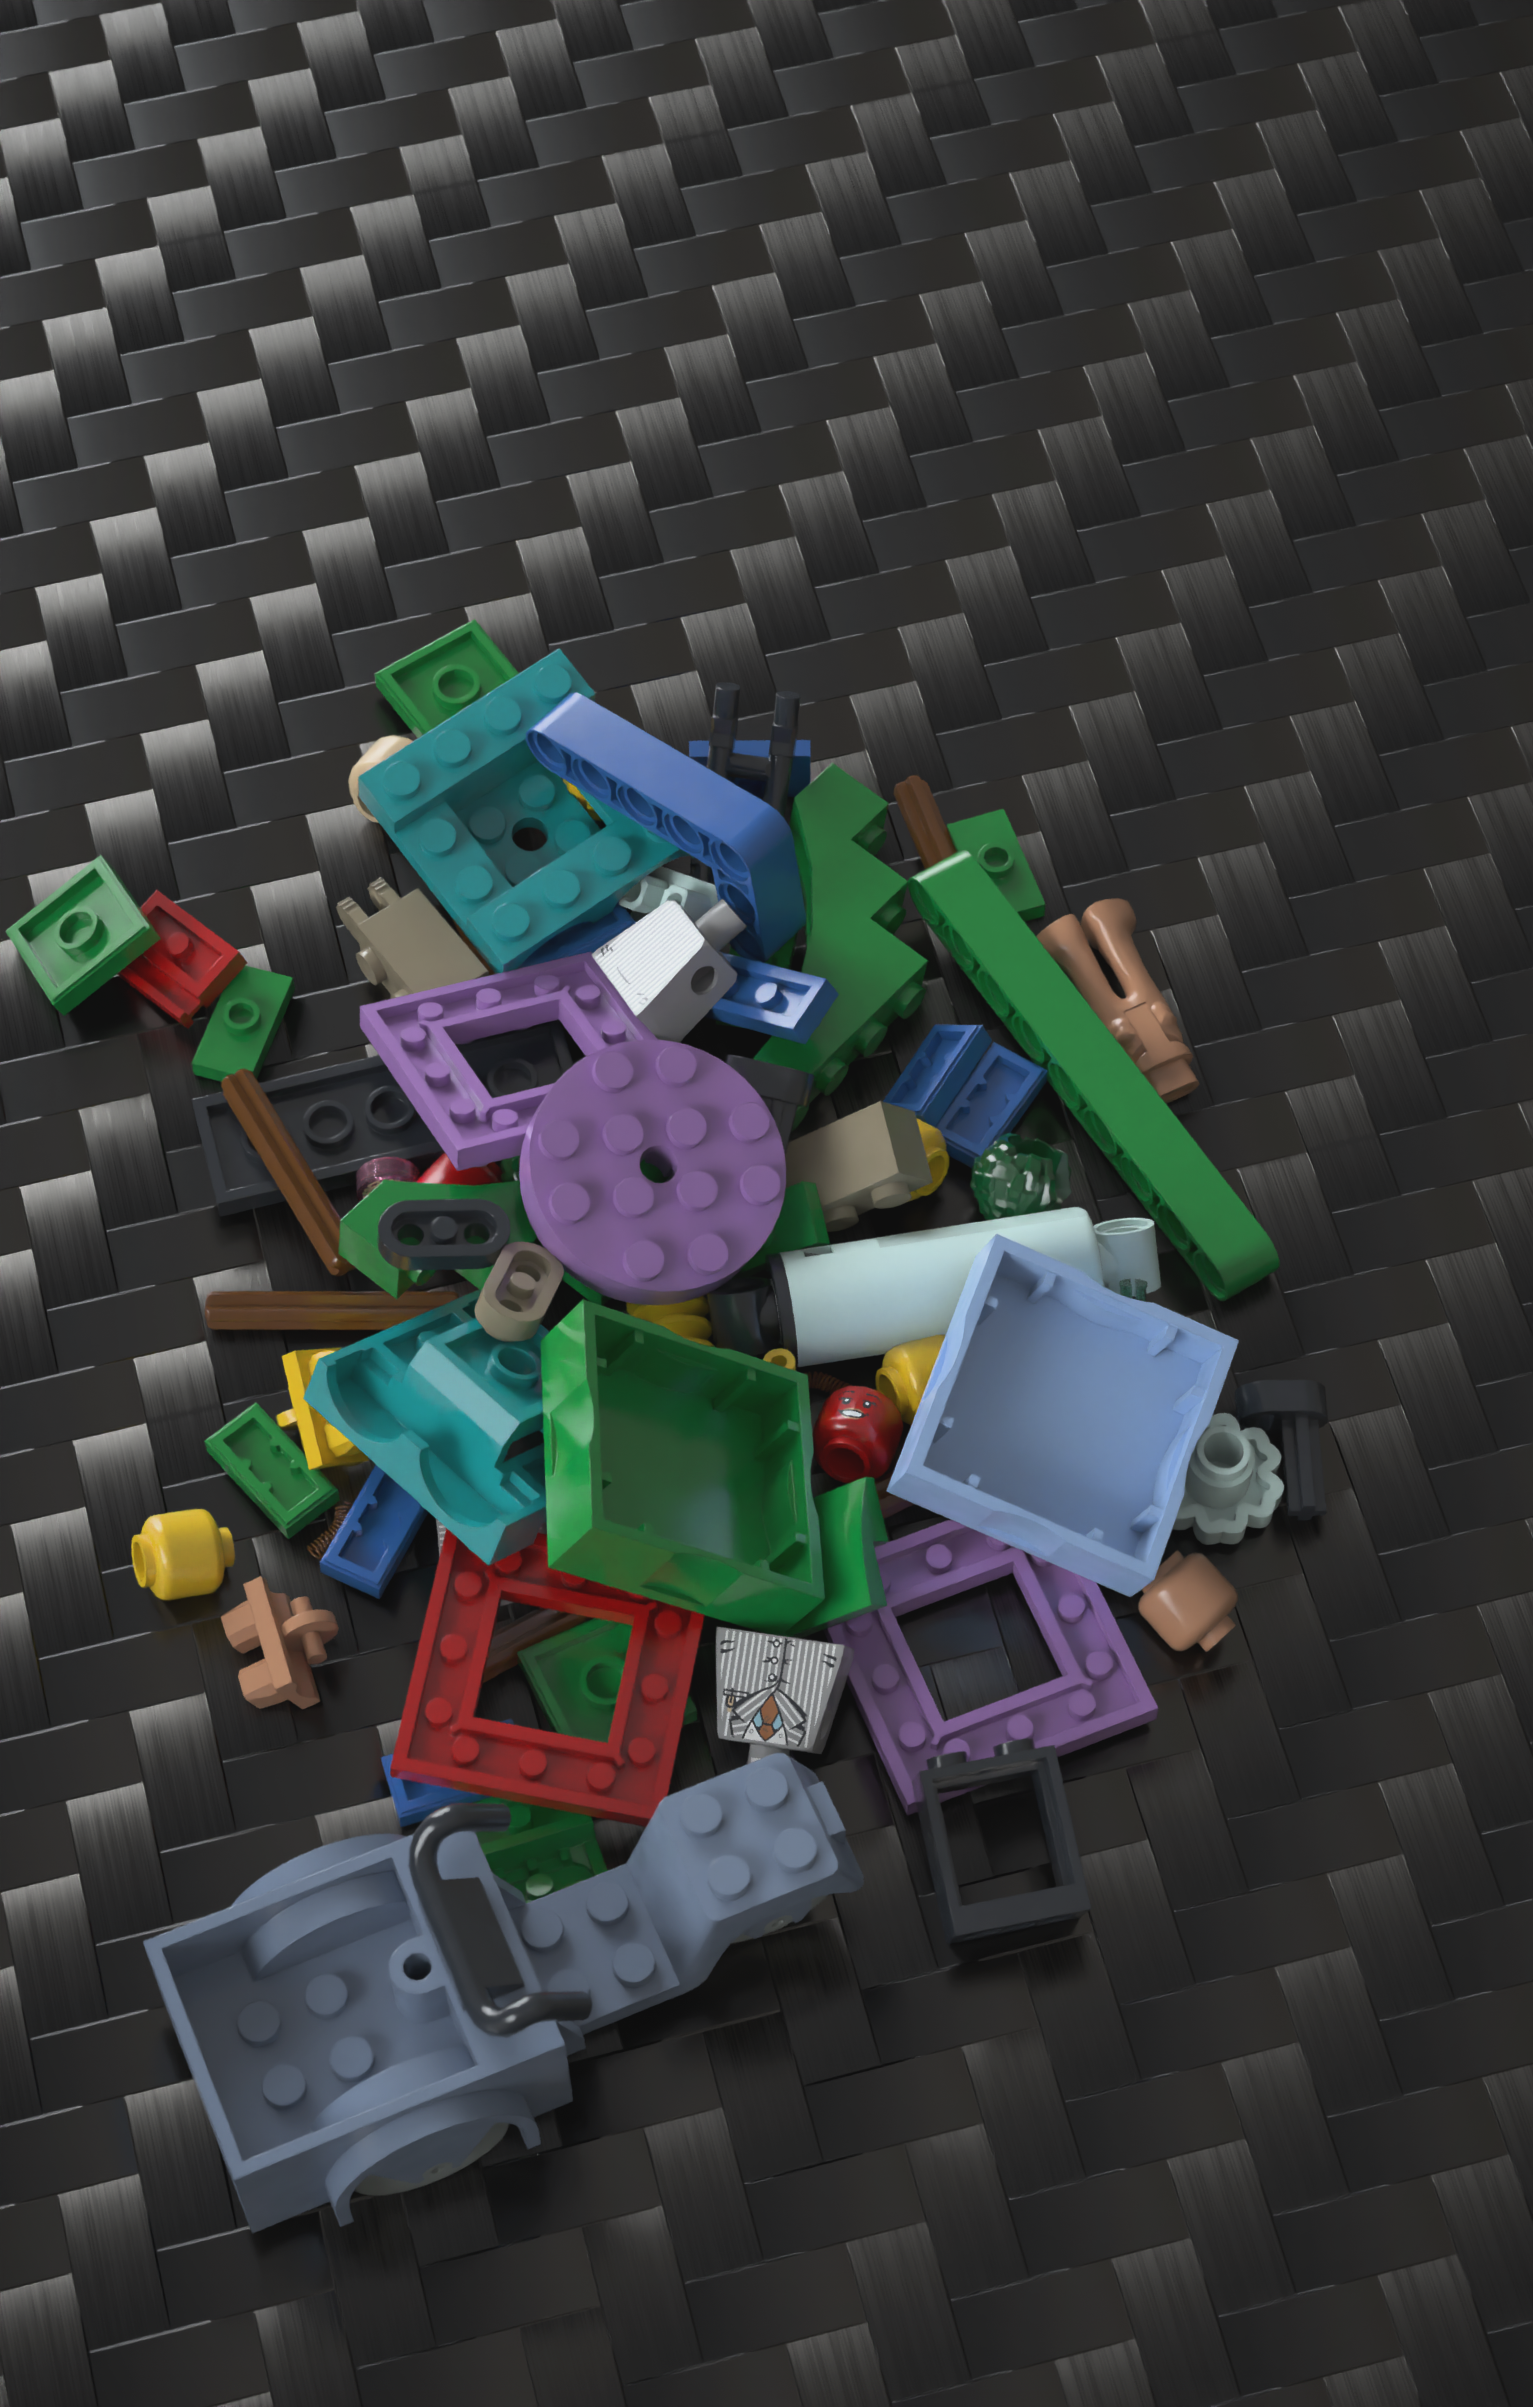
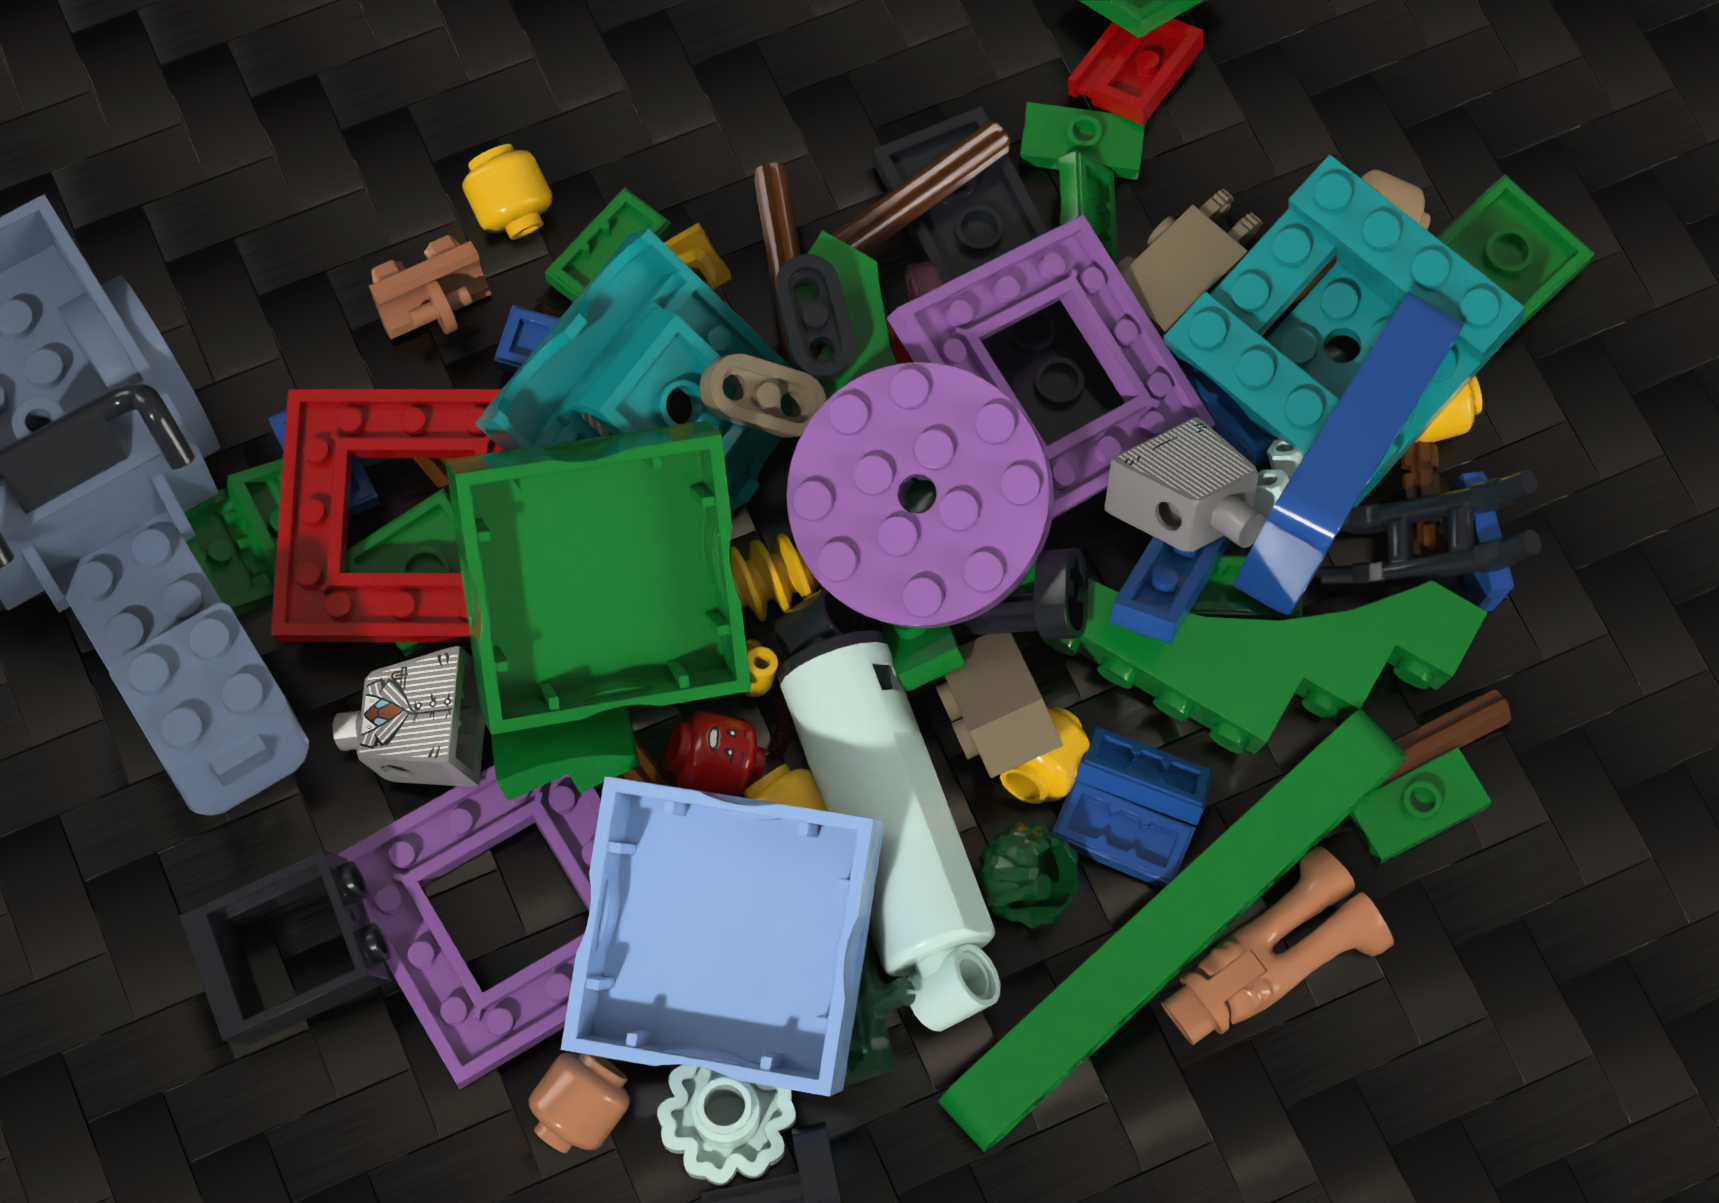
camera: 75 degrees right, 10 degrees up
none -> green plate [1059,151,1119,265]

